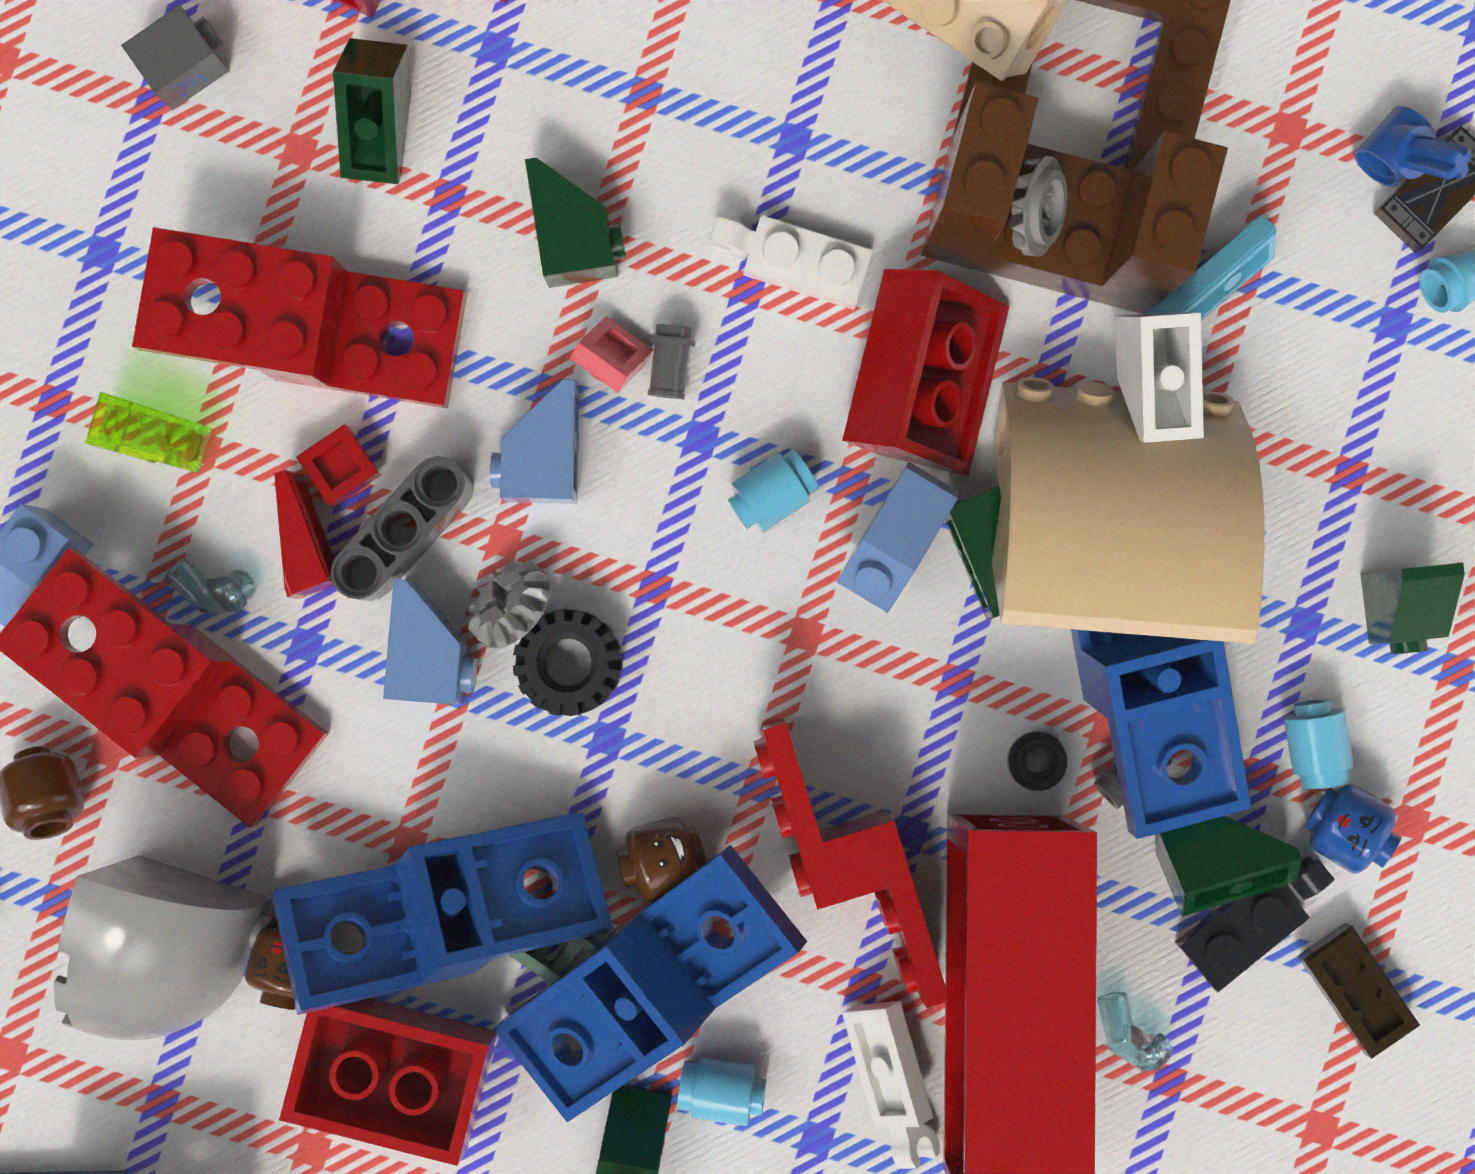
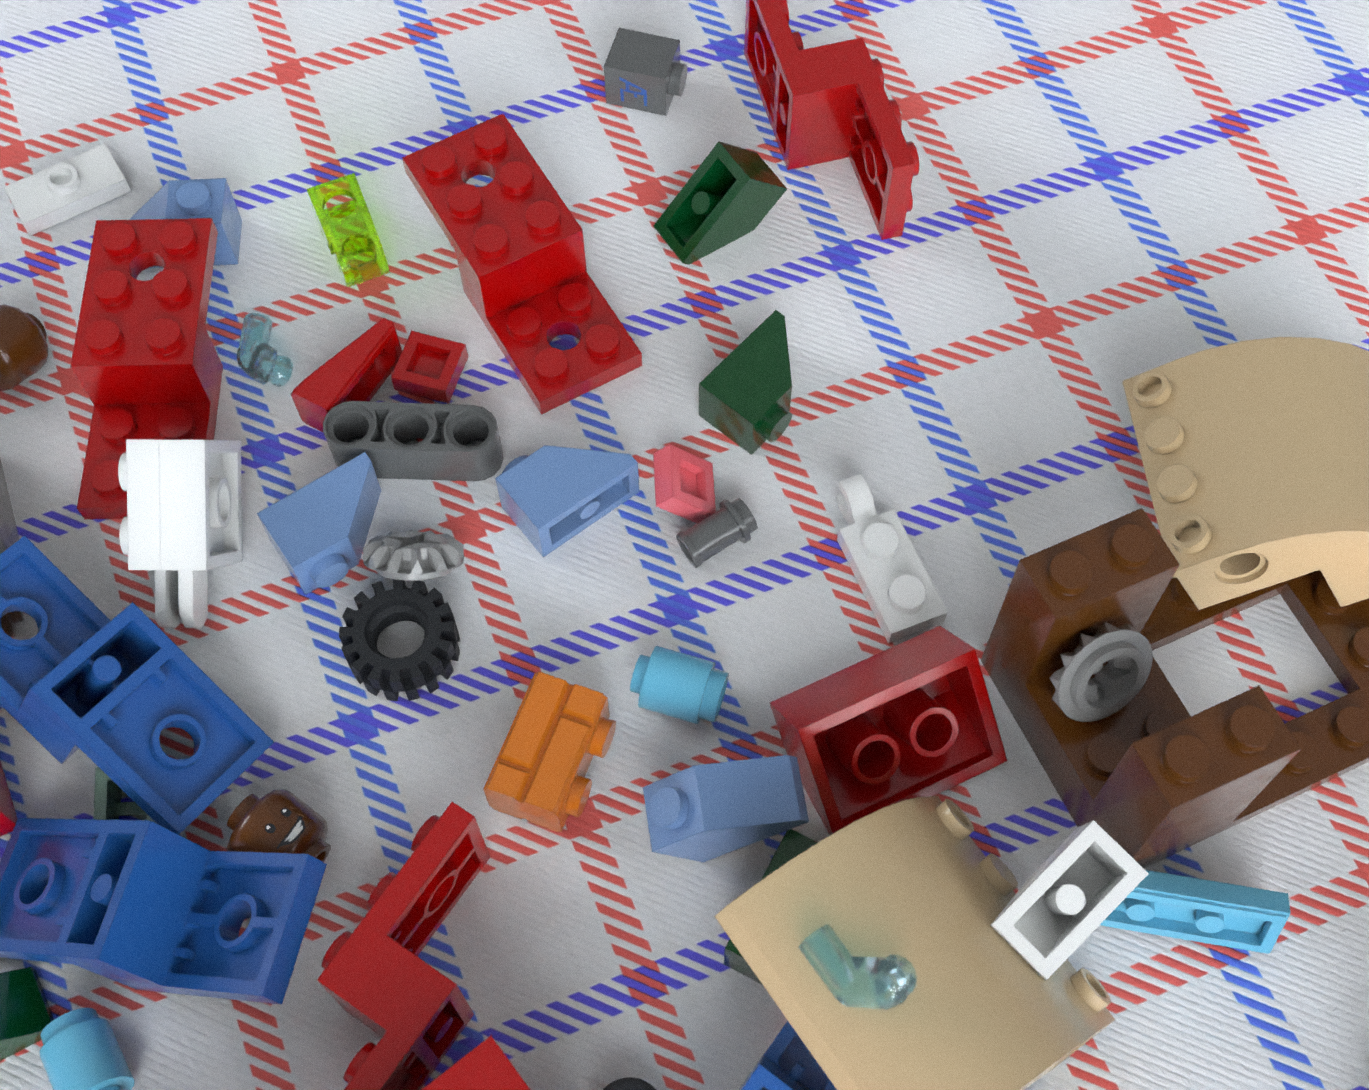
camera: 50 degrees right, 25 degrees down
none -> white brick [118,439,242,628]
none -> orange brick [483,671,616,832]
none -> clear light blue arm [798,924,917,1010]

